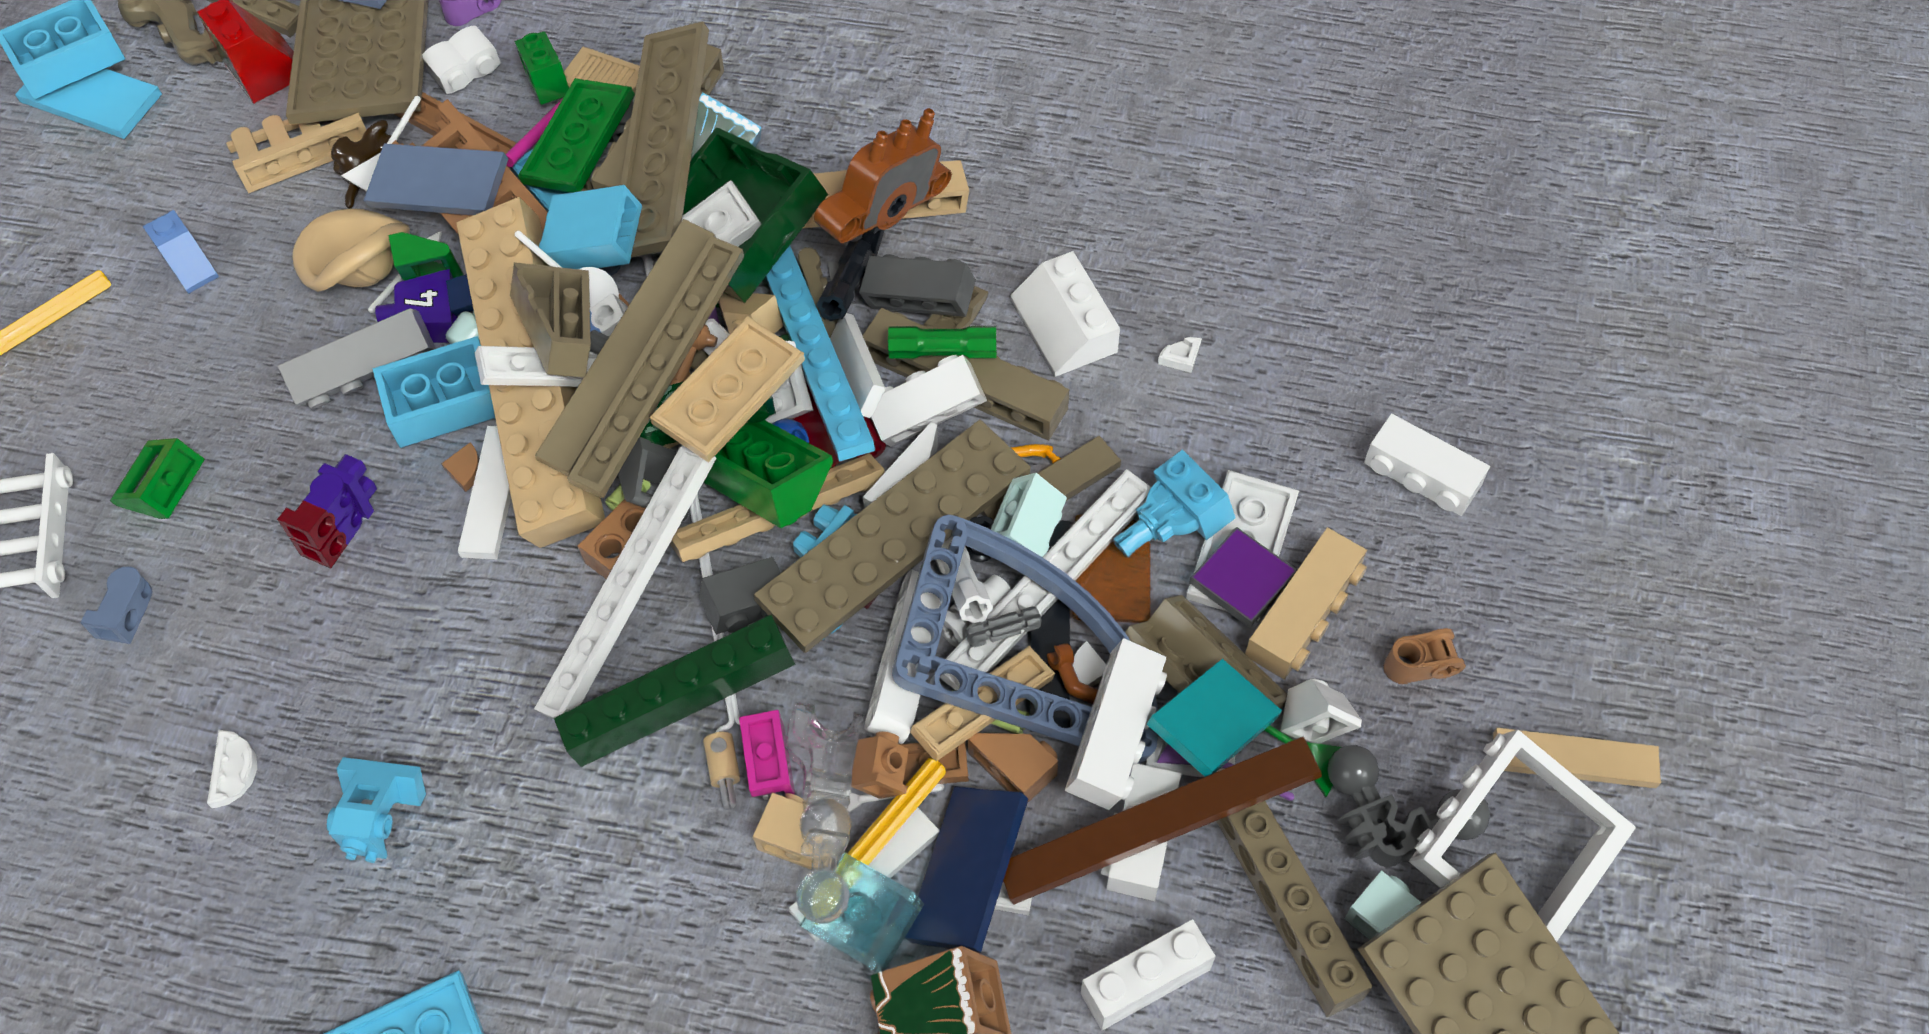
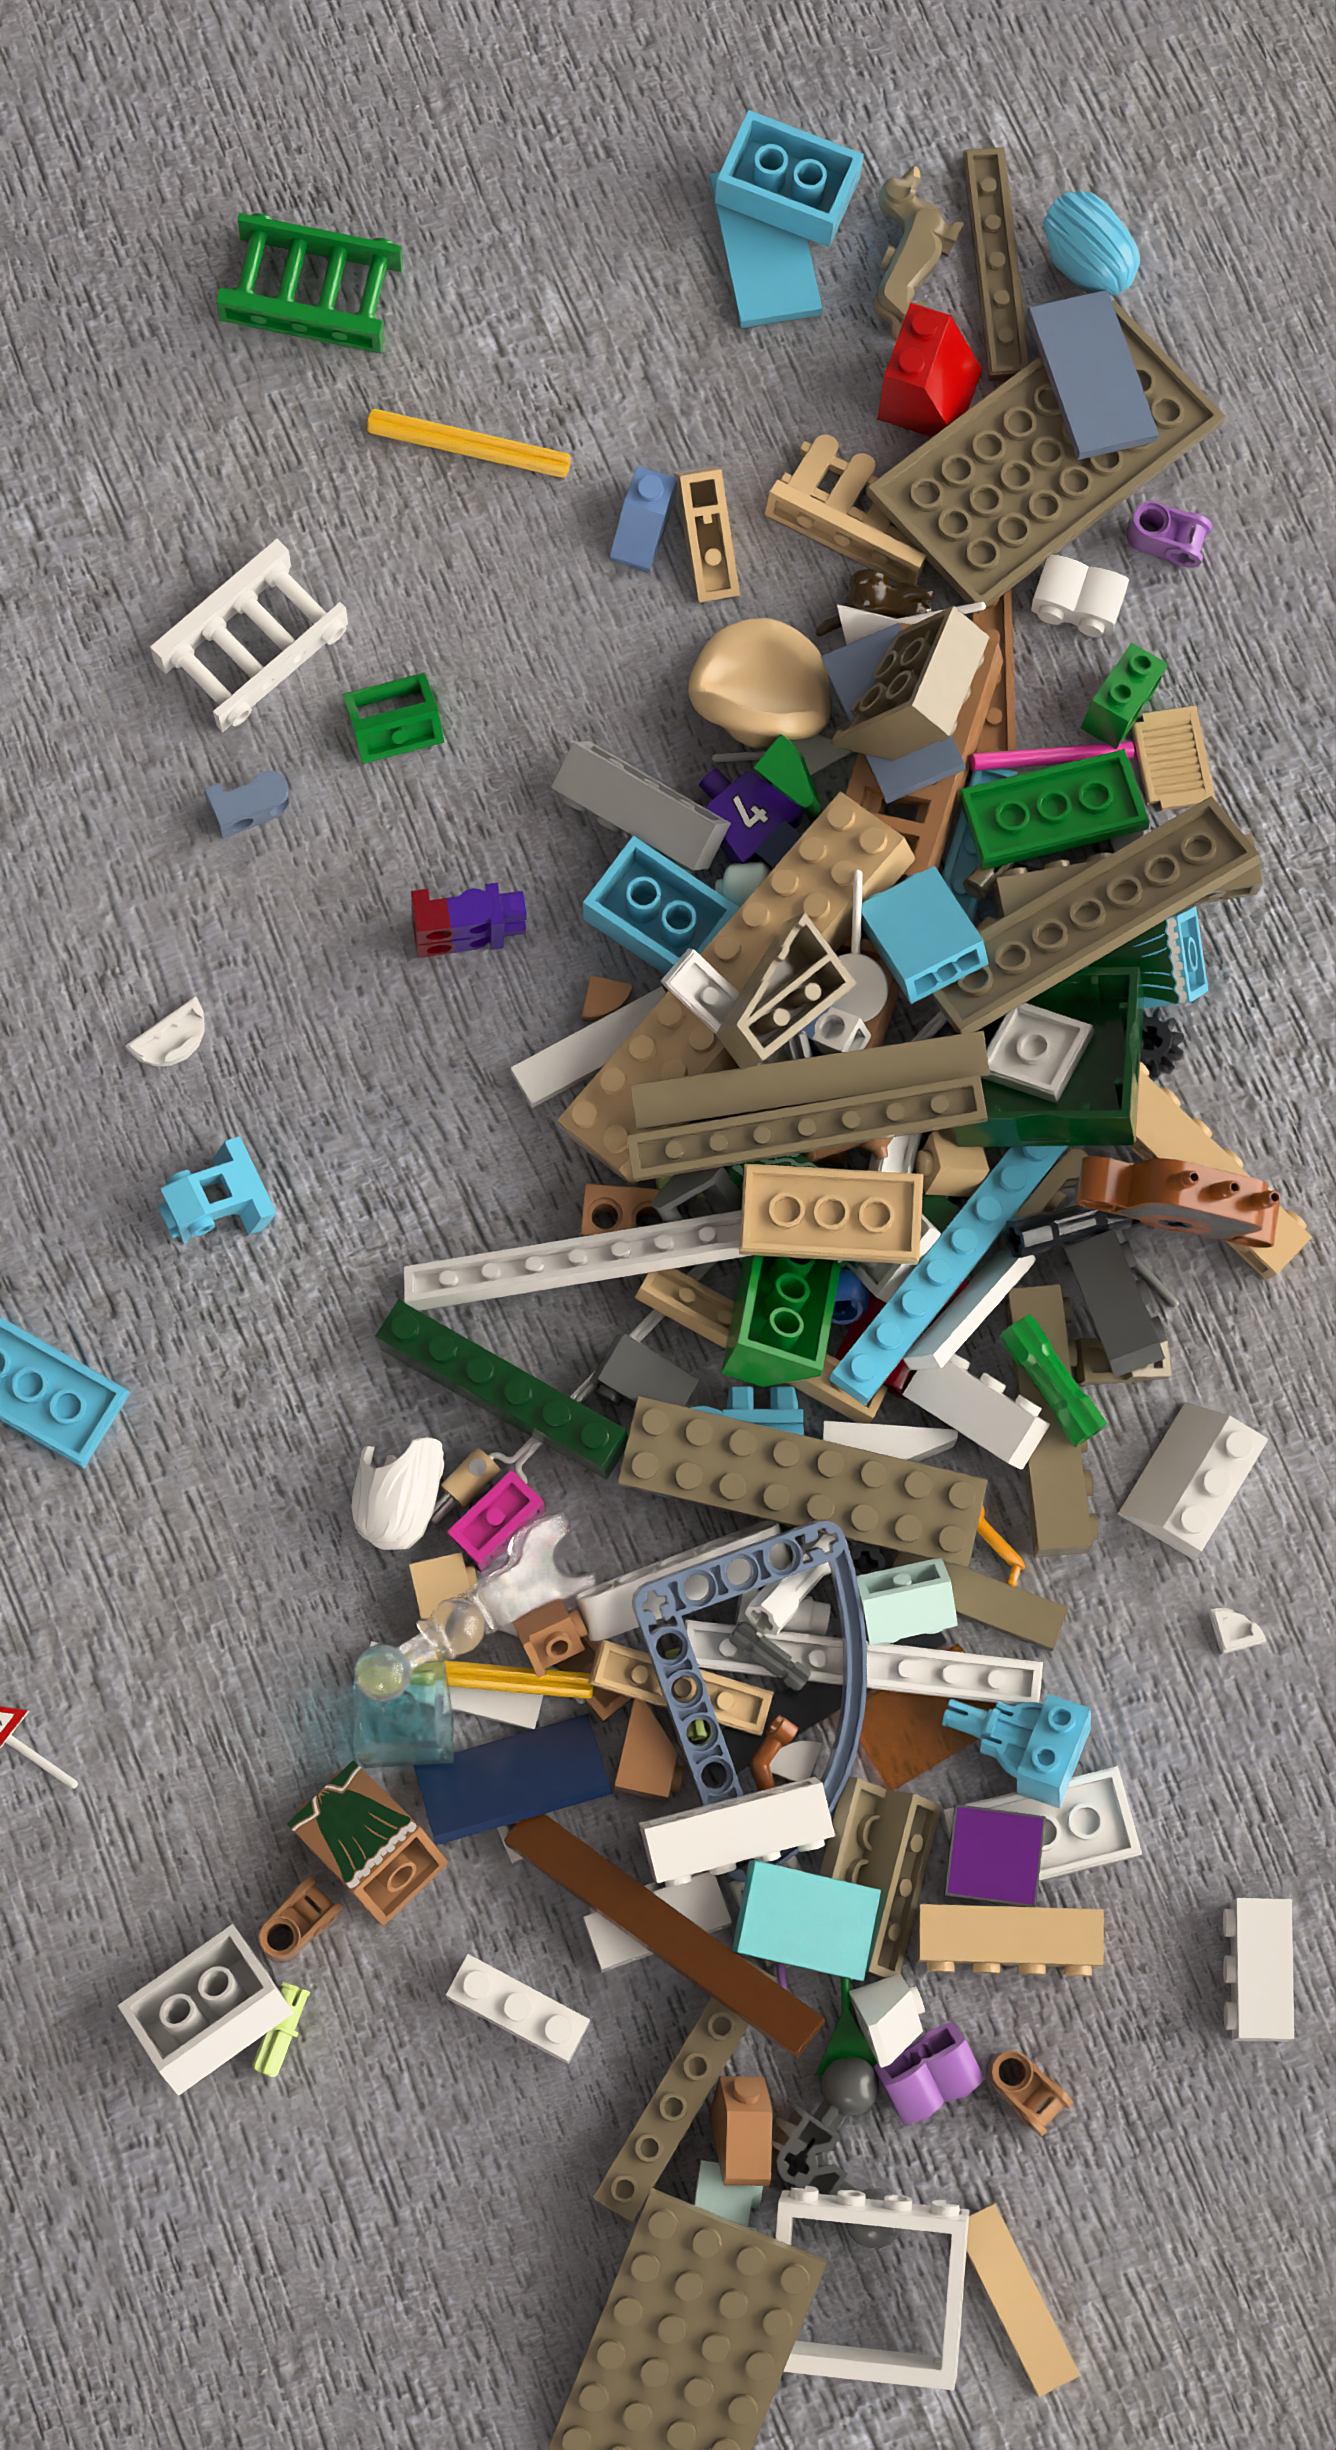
camera: 50 degrees right, 15 degrees up
none -> white hair [351,1437,444,1550]
none -> tan slope [674,466,740,602]
none -> medium nougat slope [709,2076,772,2186]
none -> dark tan wedge [830,606,990,761]
none -> medium lavender brick [874,2022,984,2125]

